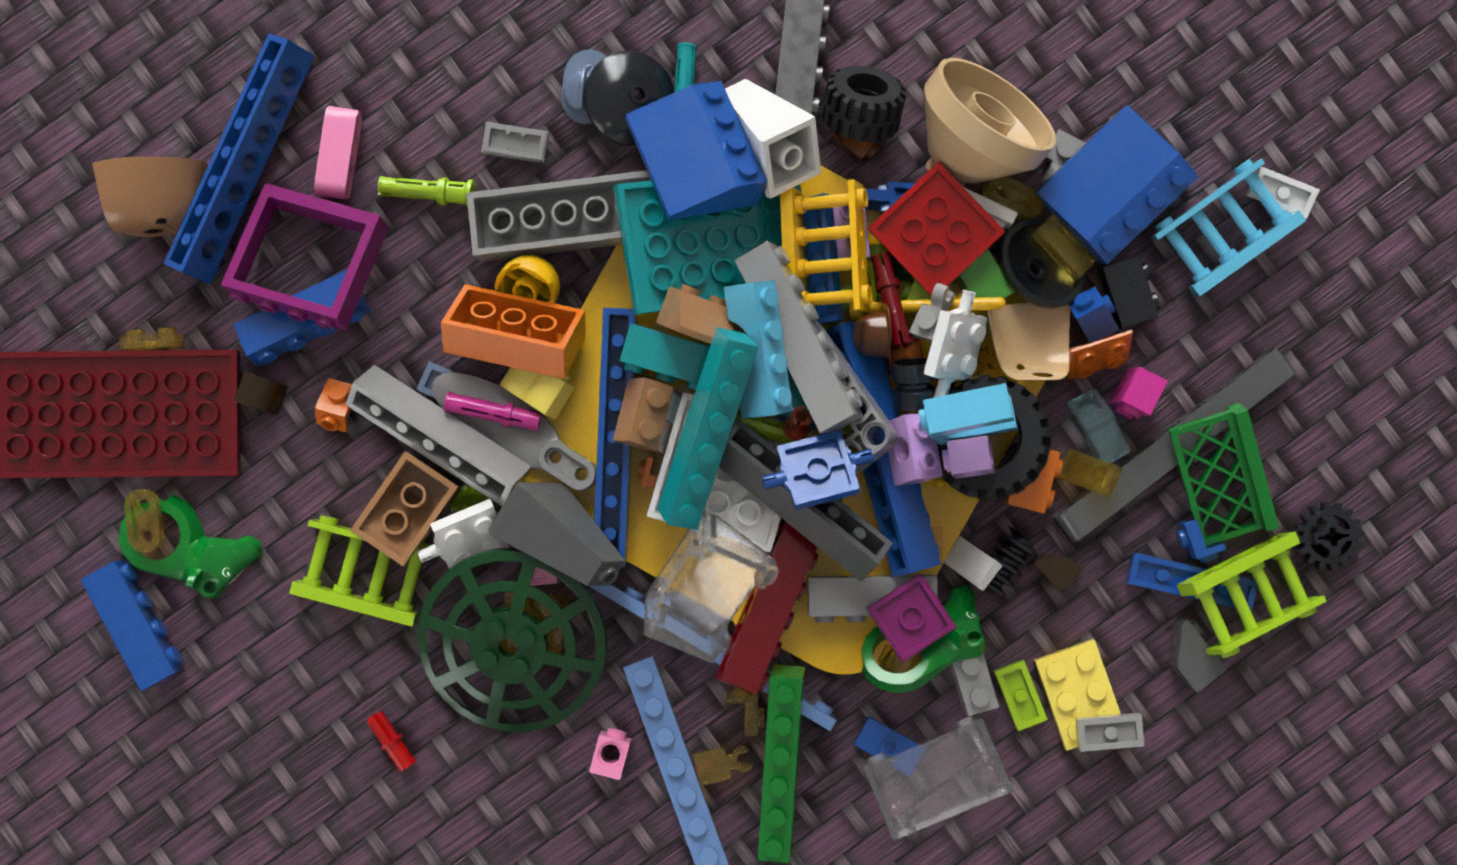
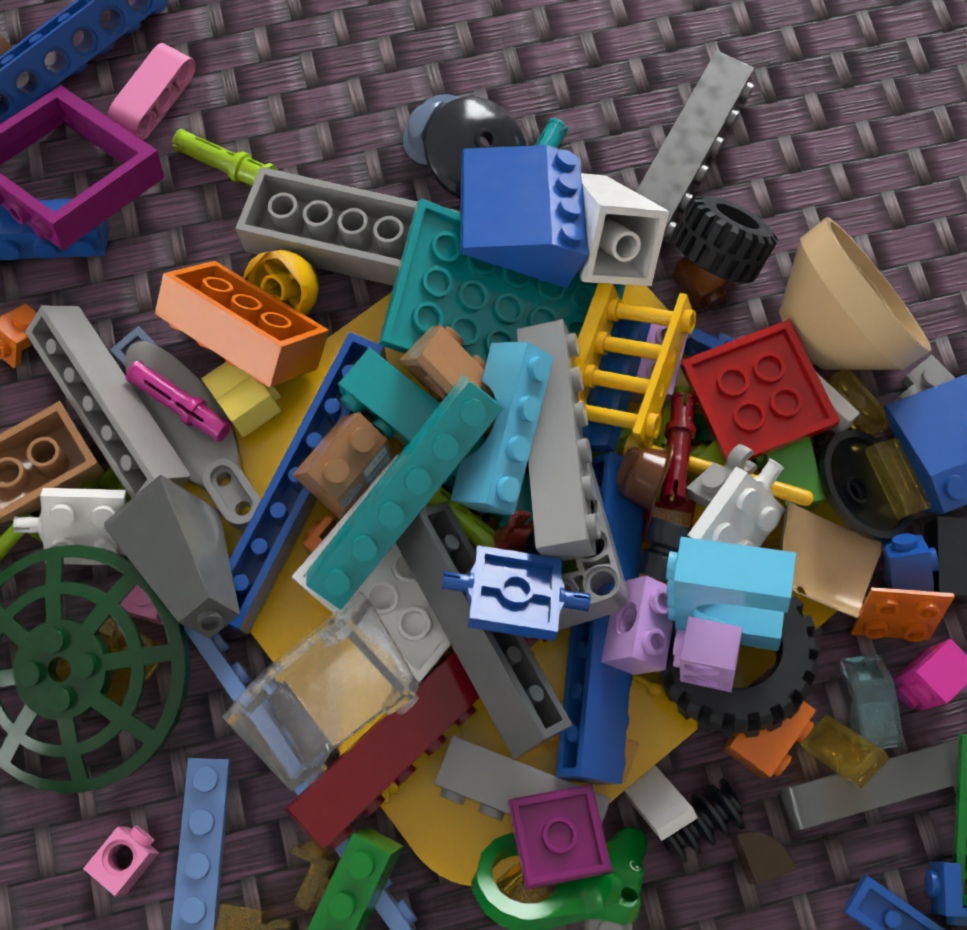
camera: 15 degrees right, 15 degrees down
light grey plate [481,121,549,164] -> none

